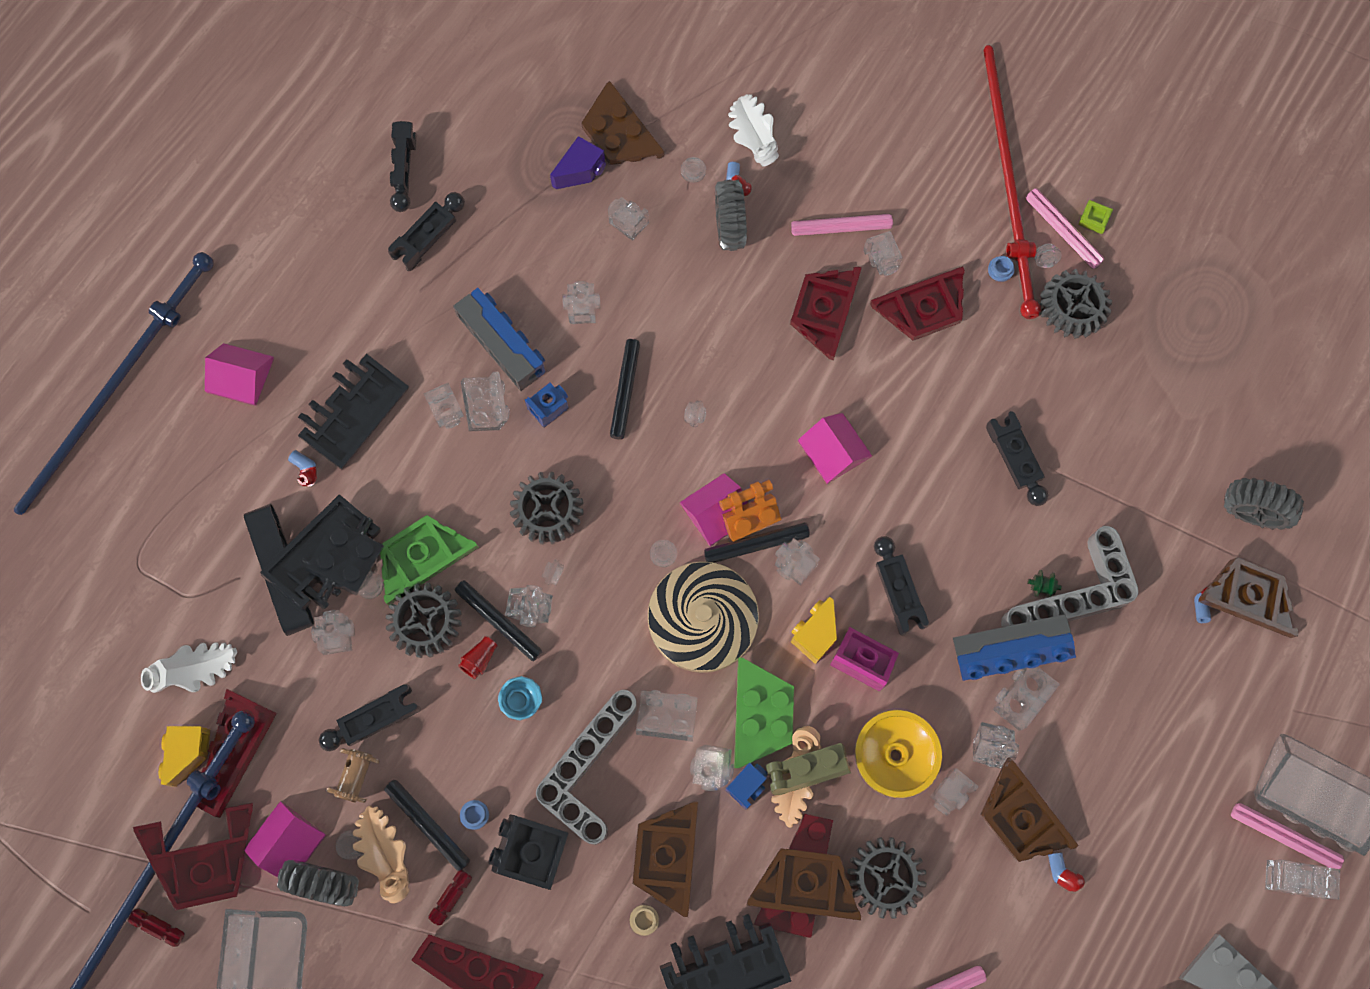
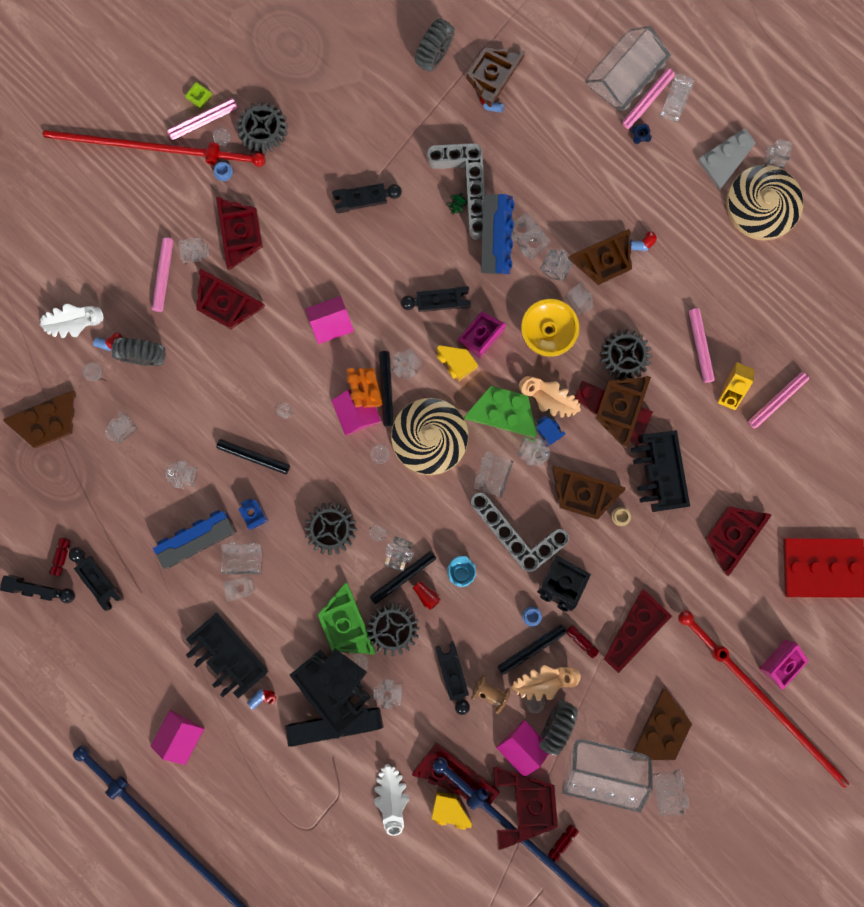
camera: 80 degrees left, 10 degrees up
dark purple slope [550,136,606,189] -> none
olive plate [766,743,851,795] -> none
none -> dark red axle [49,538,71,576]
none -> dark blue plate [631,124,652,144]

